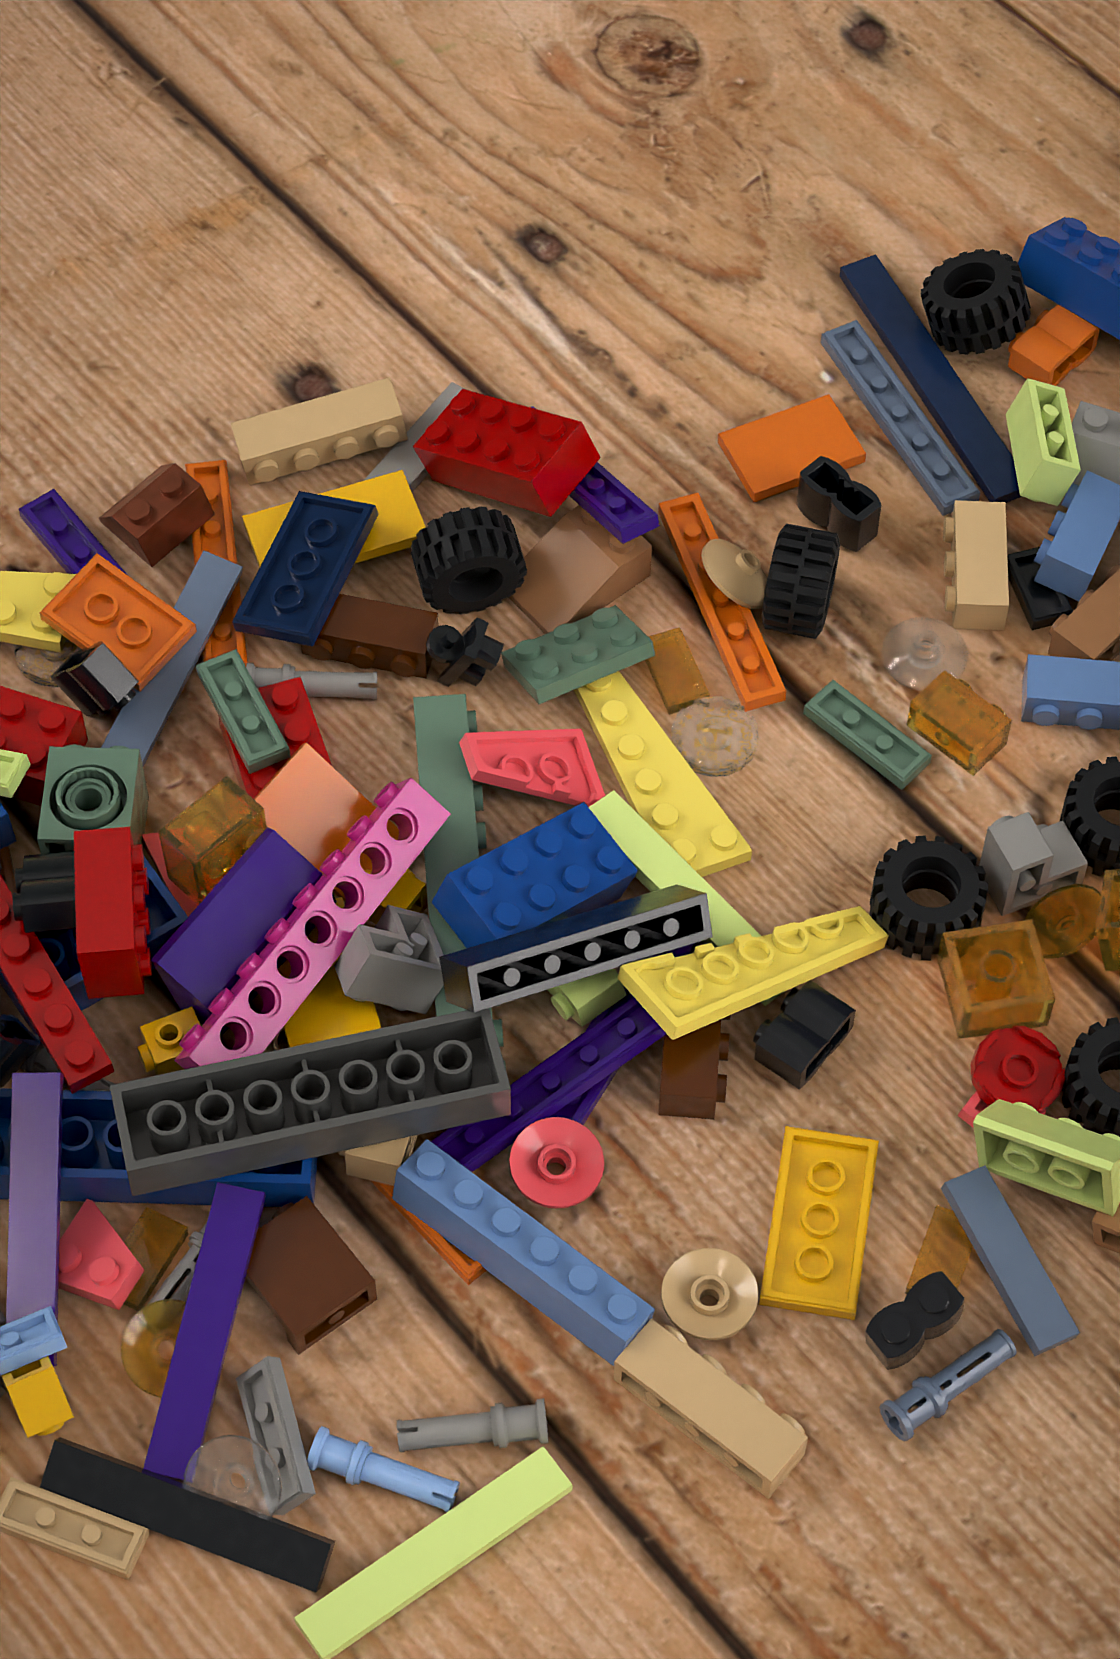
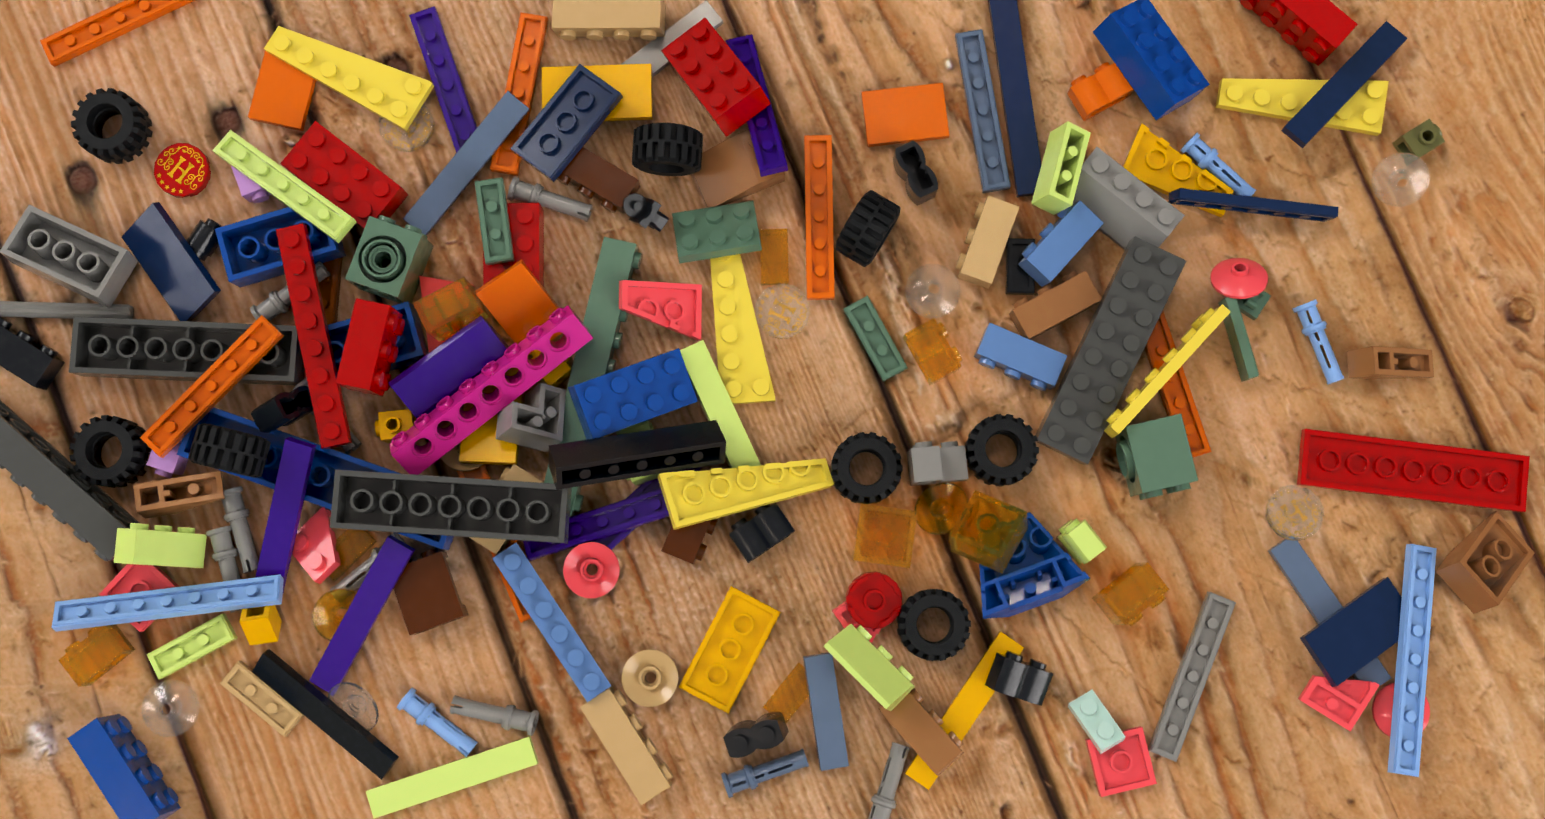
camera: 20 degrees right, 25 degrees up
black brick [12,851,76,933] -> none
orange tile [40,553,197,692] -> none
black brick [51,641,139,717] -> none
copper slope [99,463,215,567] -> none
light grey tile [236,1356,316,1515] -> none
tan dish [701,539,767,609] -> none
black tyre [921,249,1031,355] -> none

